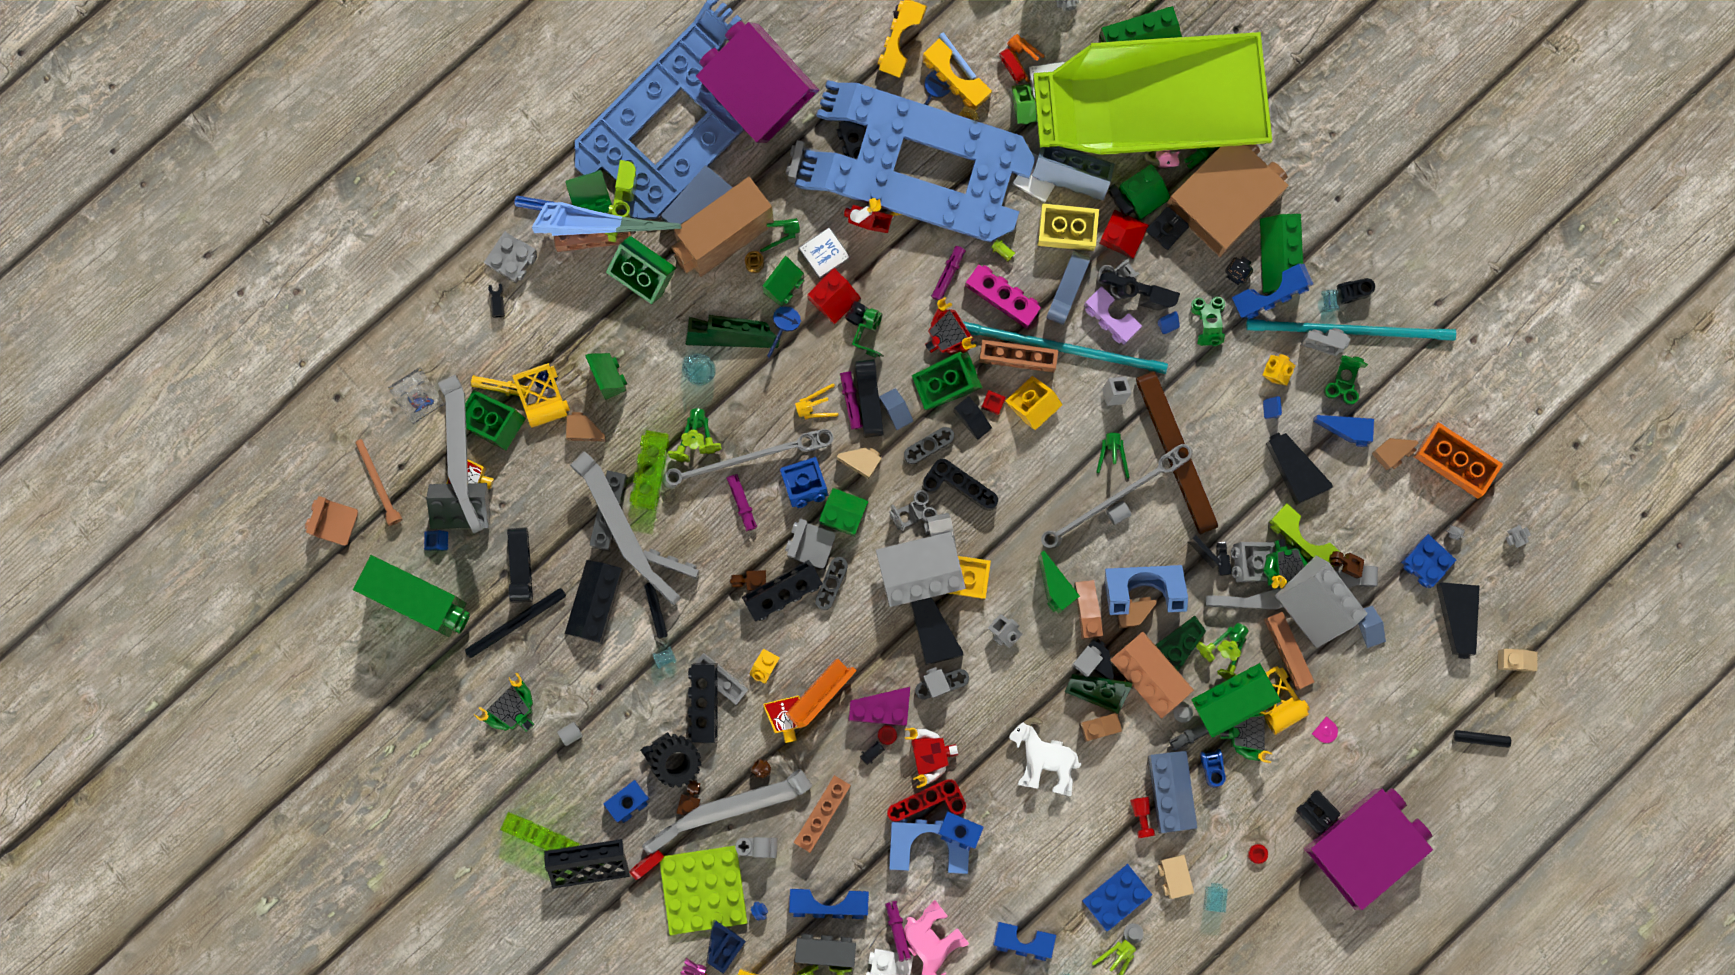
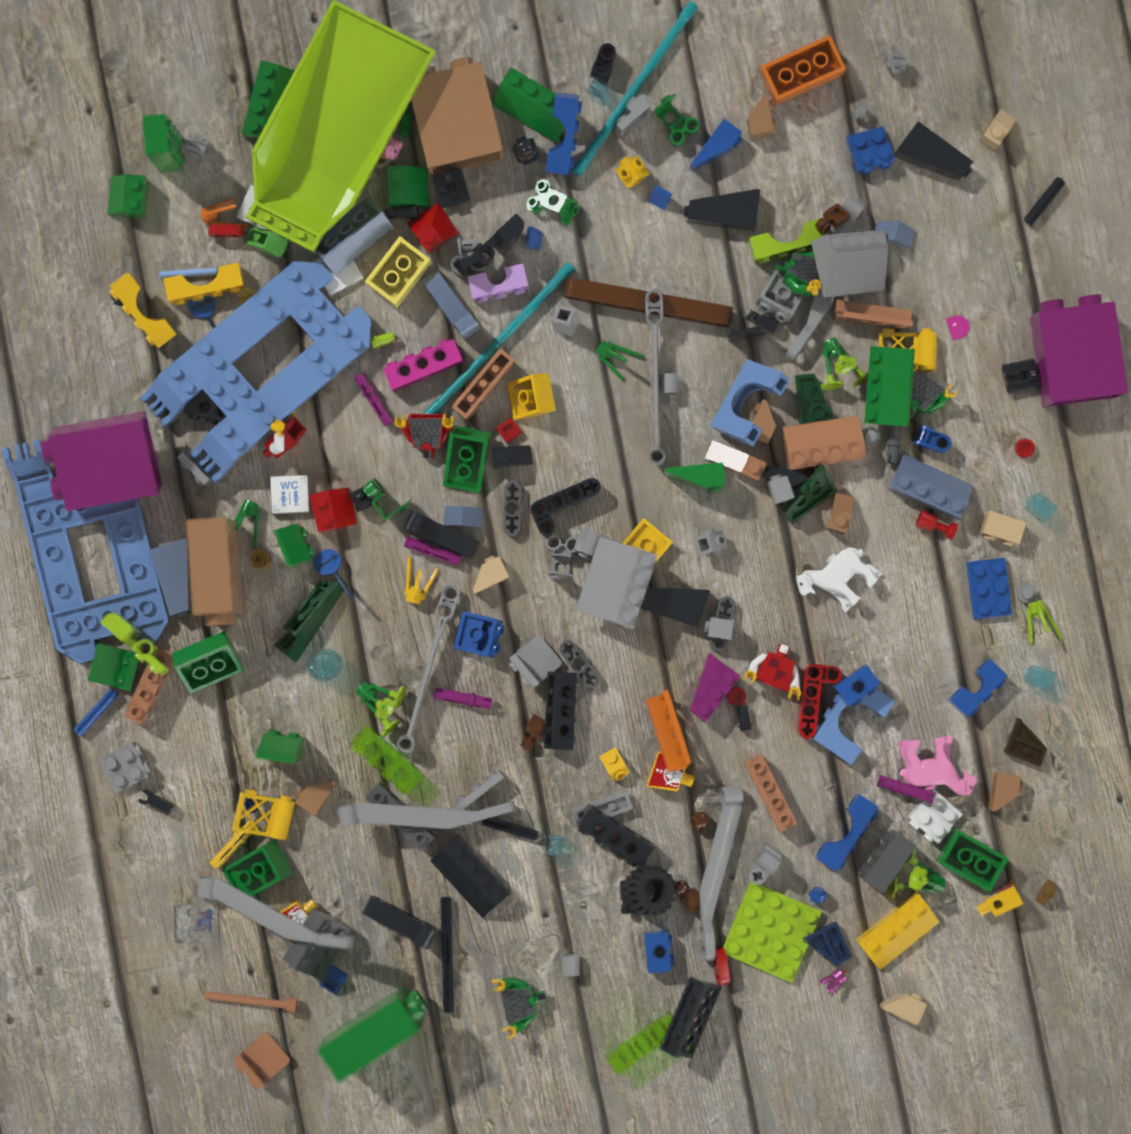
camera: 55 degrees left, 5 degrees up
light blue plate [532,202,682,236] -> none
green slope [819,488,869,537] -> none

